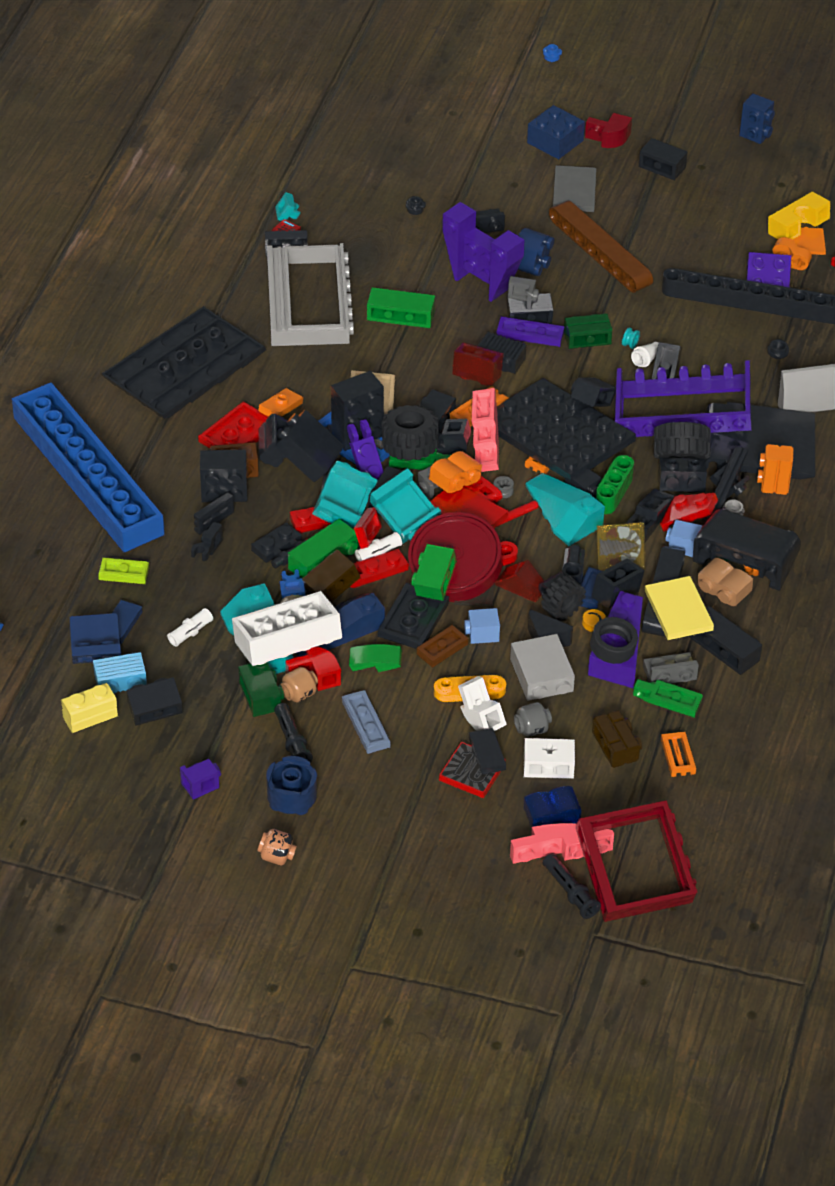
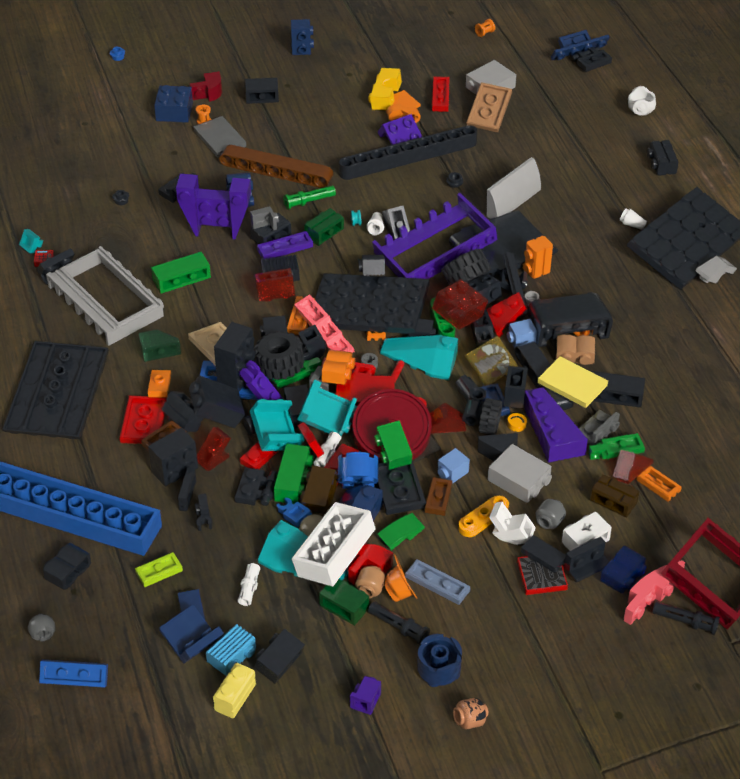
camera: 35 degrees left, 0 degrees up
black tyre [590,617,638,664] -> none
none -> black brick [43,543,91,590]
none -> clear green slope [139,330,181,362]
none -> orange bush [196,104,211,125]
none -> clear red slope [197,427,231,471]
none -> green pin [283,185,336,210]
none -> blue brick [338,452,378,489]
none -> orange piece [385,553,417,602]
none -> clear red brick [432,279,488,330]
none -> black bracket [564,536,610,582]
none -> clear red slope [613,450,654,484]

